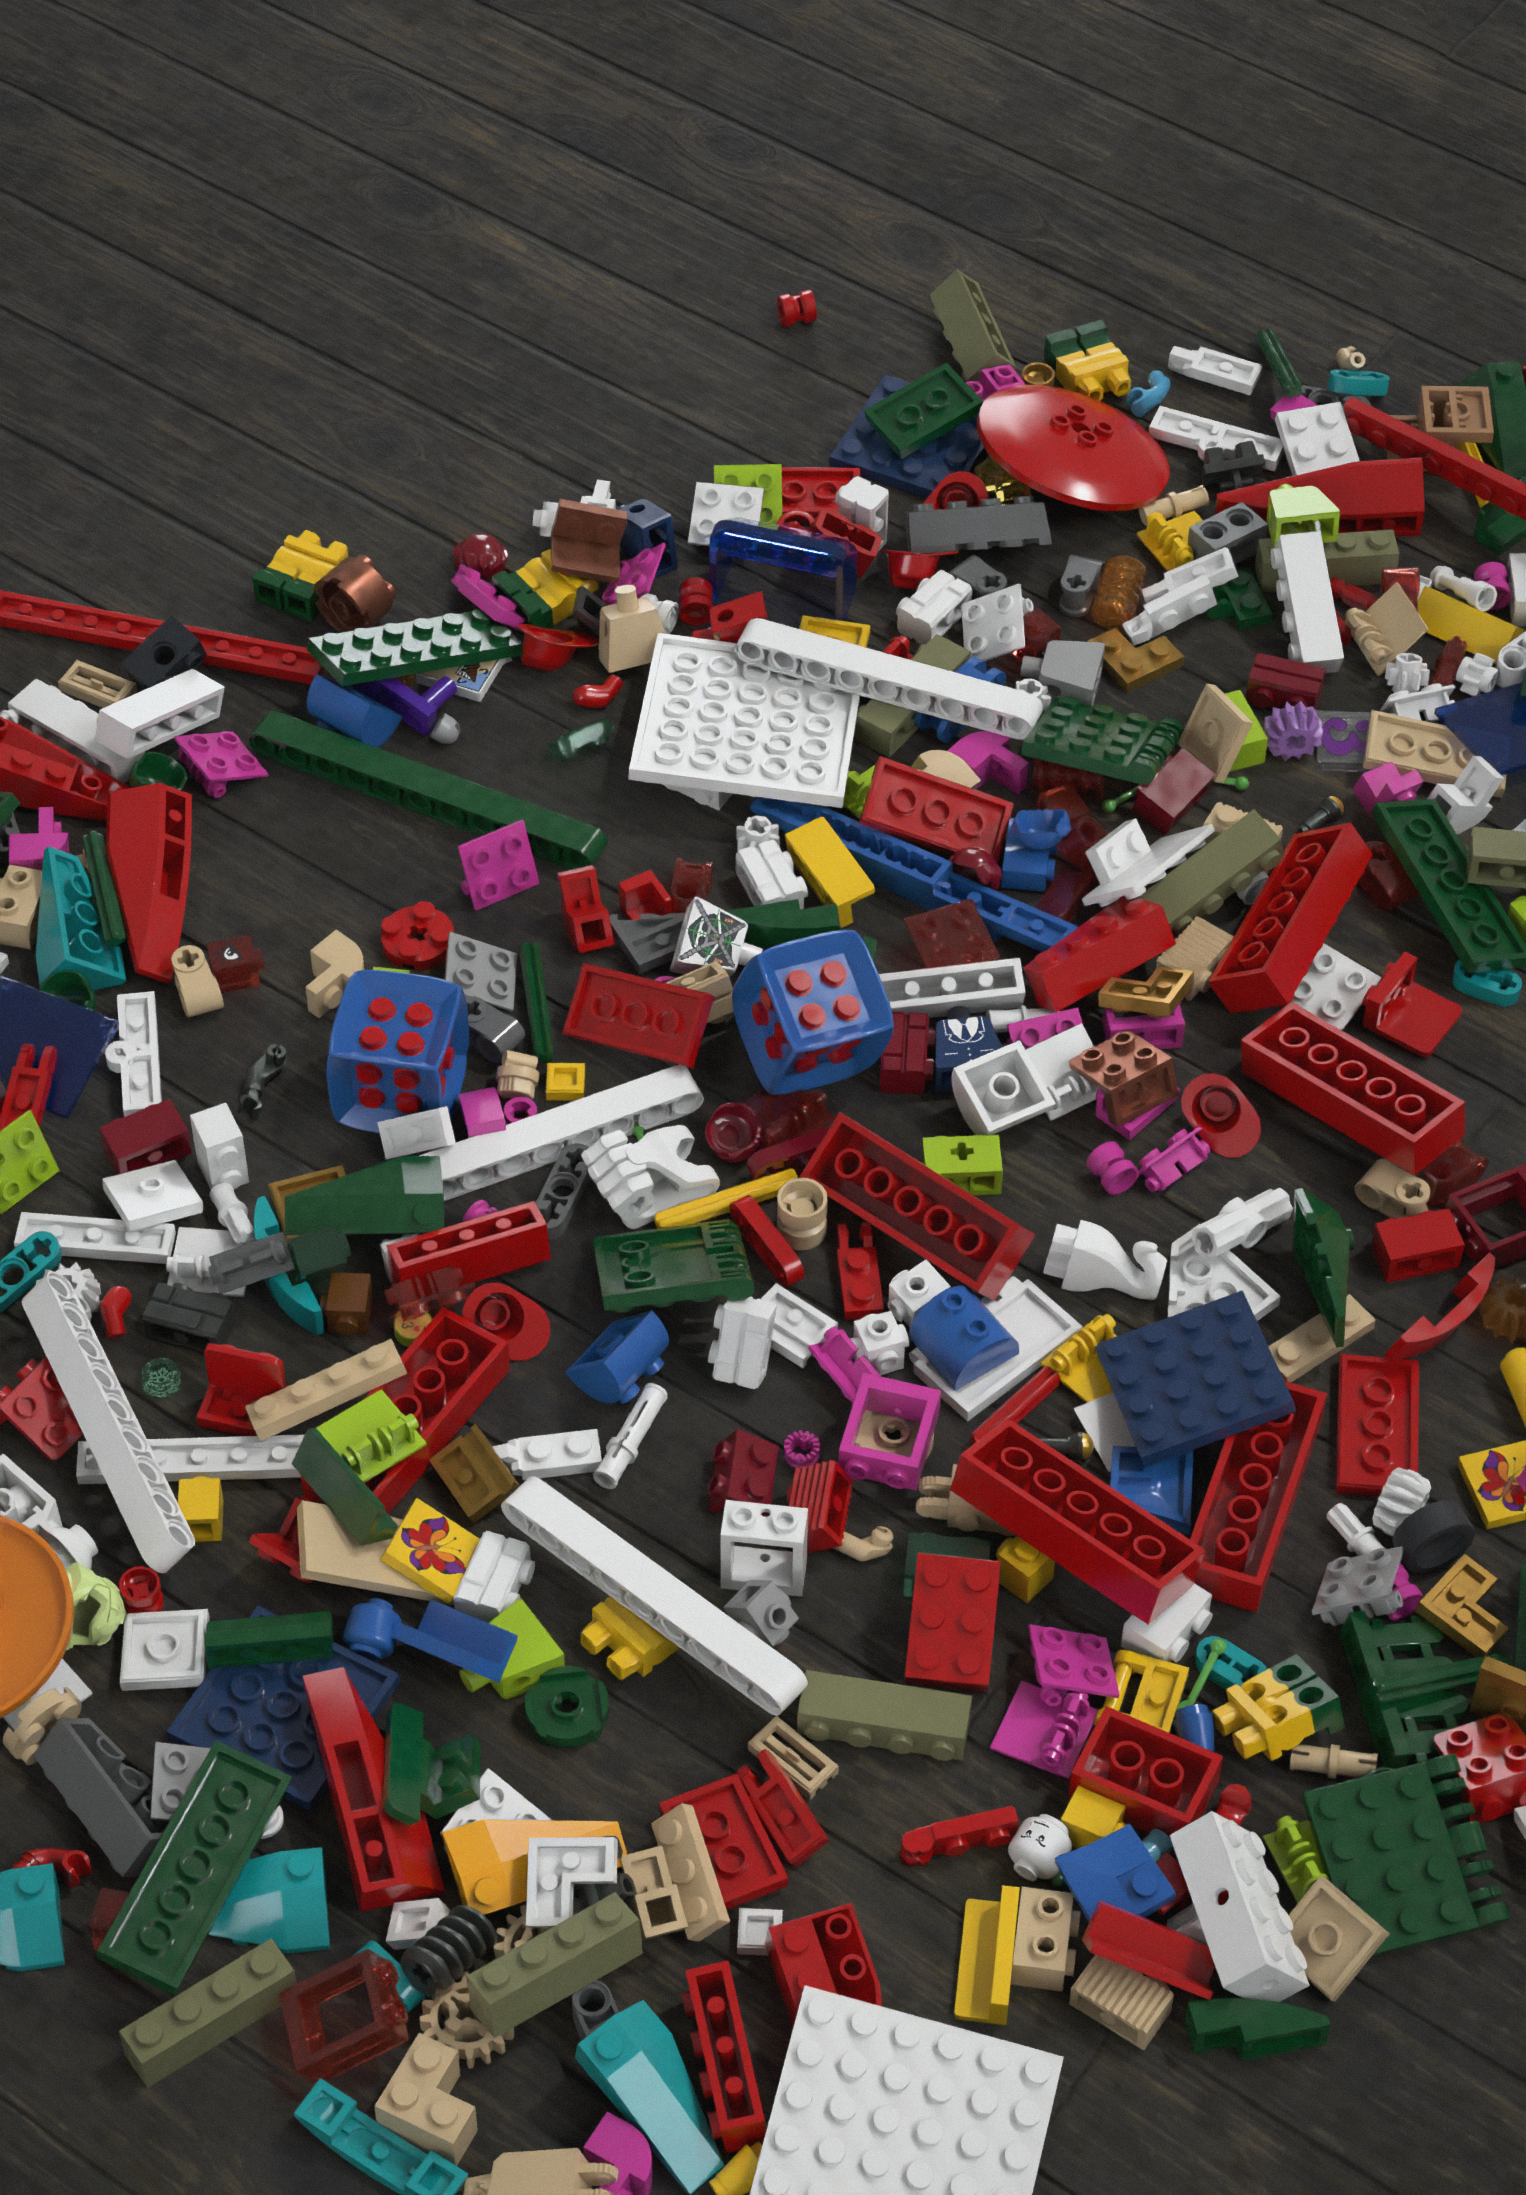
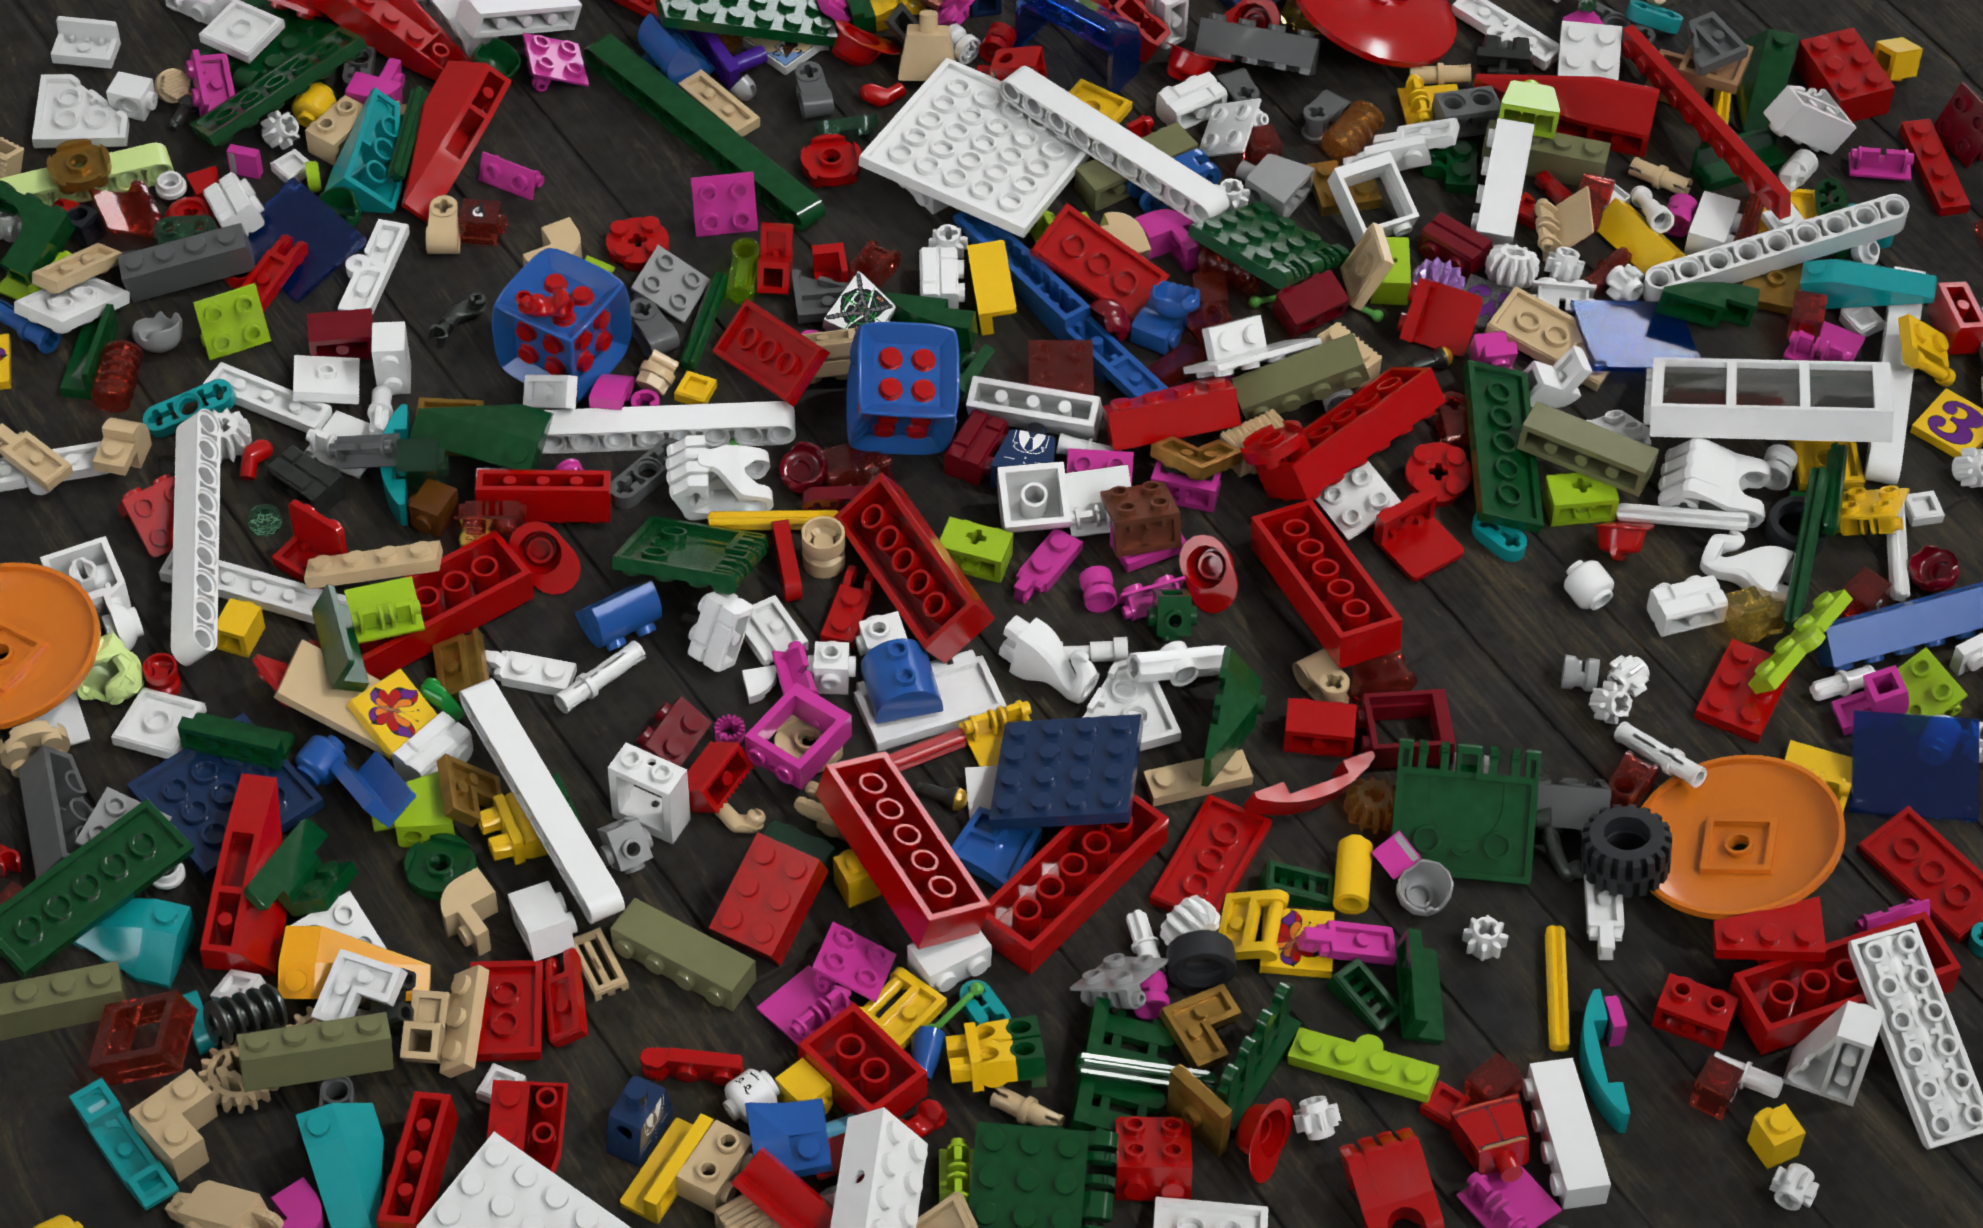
camera: 20 degrees right, 0 degrees up
none -> lime tile [305,161,322,193]
none -> green arm [420,678,465,722]
none -> pearl gold plate [436,753,502,827]
none -> tan brick [441,867,498,956]
none -> dark pink hinge [478,151,544,201]
none -> white brick [507,881,578,962]
none -> red piece [515,288,575,317]
none -> dark blue torso [607,1076,673,1168]
none -> tan plate [678,69,760,137]
none -> clear neon green piece [726,238,760,304]
none -> white tile [742,665,777,704]
none -> dark grey piece [795,61,834,120]
none -> red plate [800,134,862,188]
none -> dark pink hinge [1013,529,1083,604]
none -> white piece [1061,637,1128,663]
none -> dark green brick [1147,589,1197,641]
none -> yellow plate [1218,889,1289,962]
none -> red plate [1240,420,1308,470]
none -> dark green slope [1258,860,1335,908]
none -> white window [1327,151,1419,245]
none -> red bracket [1397,277,1483,357]
none -> red plate [1404,442,1471,507]
none -> white gear [1485,243,1540,289]
none -> tan pin [1628,157,1693,194]
none -> dark grey wing [1687,11,1749,76]

